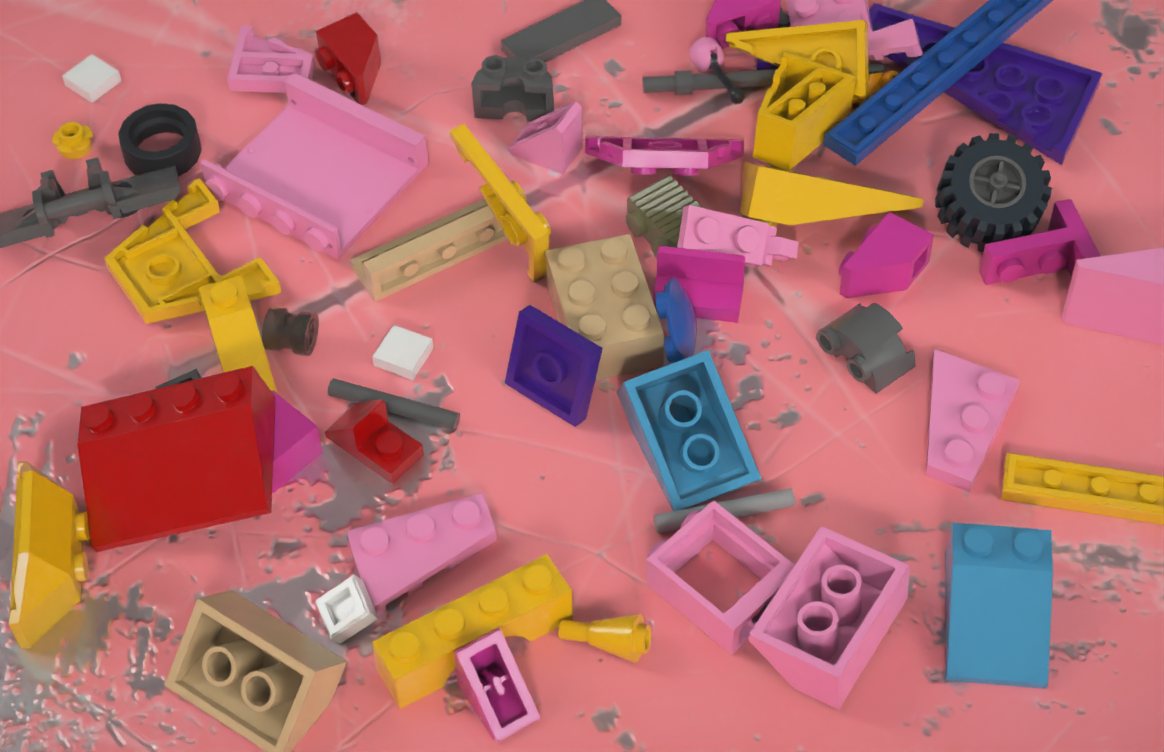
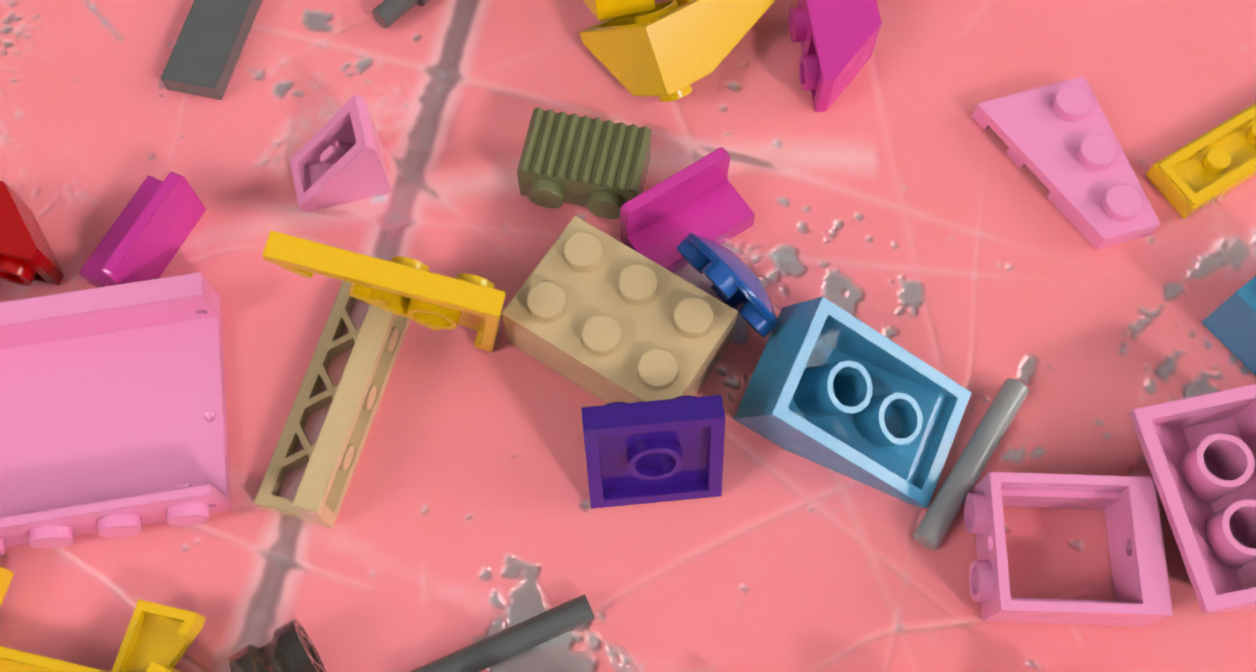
camera: 45 degrees left, 15 degrees up
white tile [372,325,434,380] -> none
dark grey cylinder [471,55,554,121] -> none
dark pink wing [585,136,744,175] -> none
bright pink hinge [677,205,799,268] -> none
dark grey cylinder [815,303,916,394] -> none
none -> dark pink panel [78,171,206,288]

